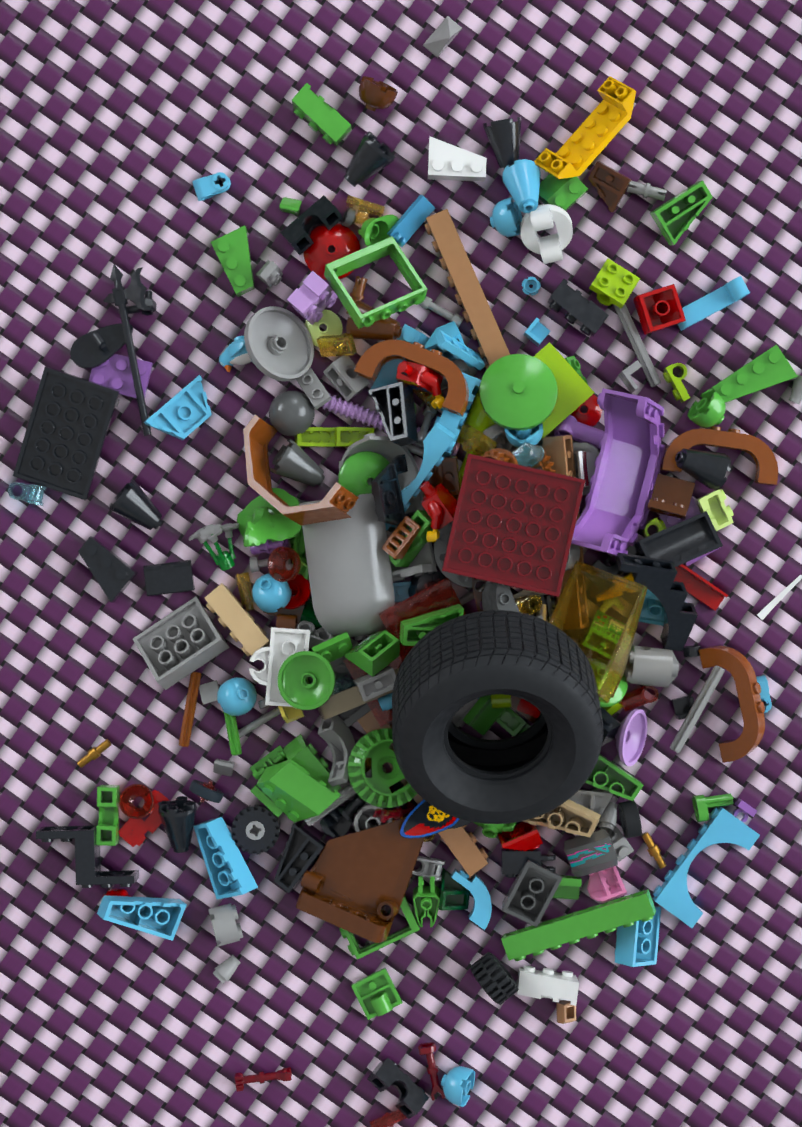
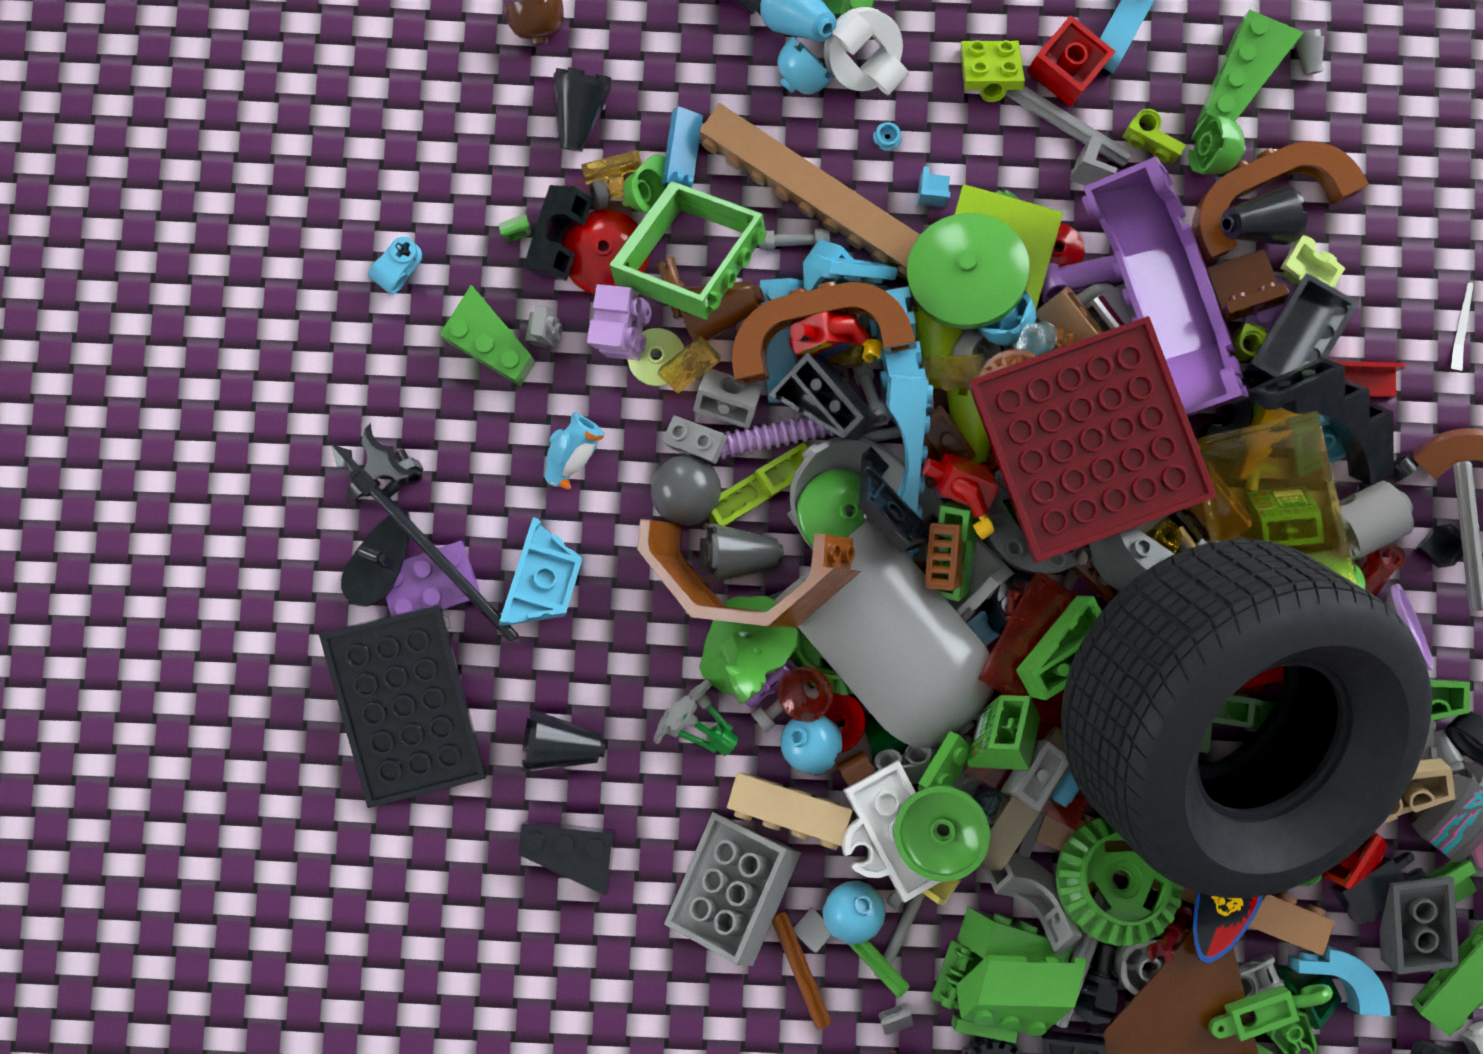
camera: 30 degrees left, 5 degrees down
clear light blue piece [8,482,47,506] -> none
black piece [143,560,195,596] -> none
clear yellow cylinder [235,572,254,611] -> none
light grey dish [244,306,314,381] -> none
bright green wedge [292,83,352,146] -> none
white wedge [428,137,487,182] -> none
black wedge [548,279,609,336] -> none
none -> bright green piece [1208,984,1333,1041]

